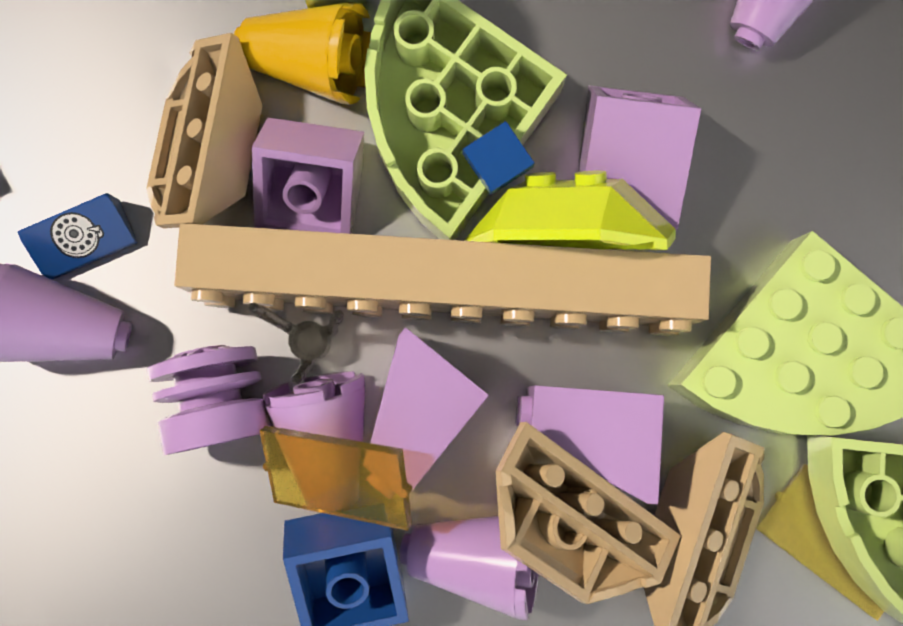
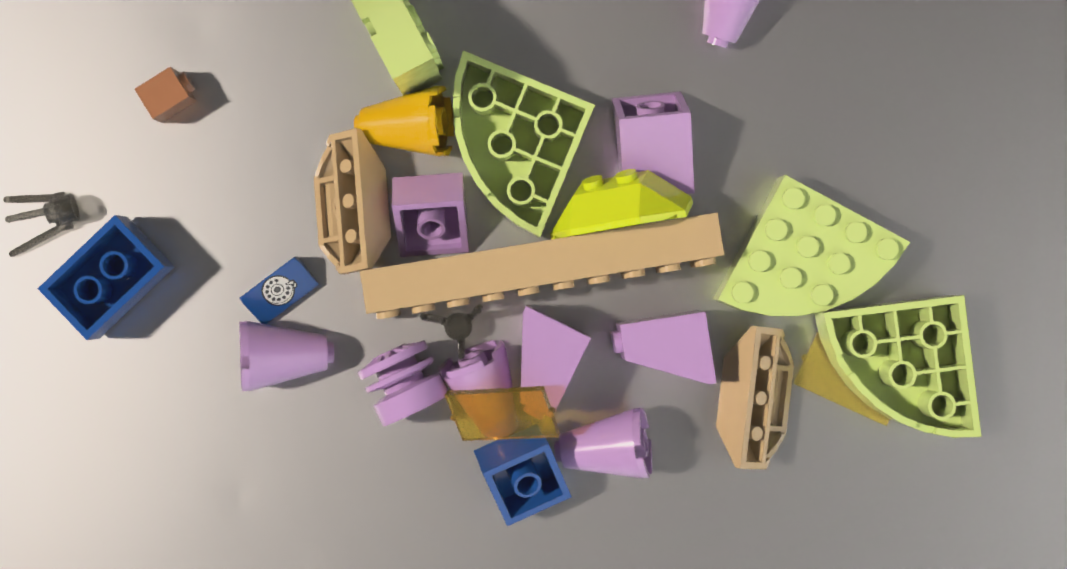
camera: 10 degrees left, 5 degrees up
blue tile [462,121,535,195] -> none
tan wedge [495,422,681,604] -> none

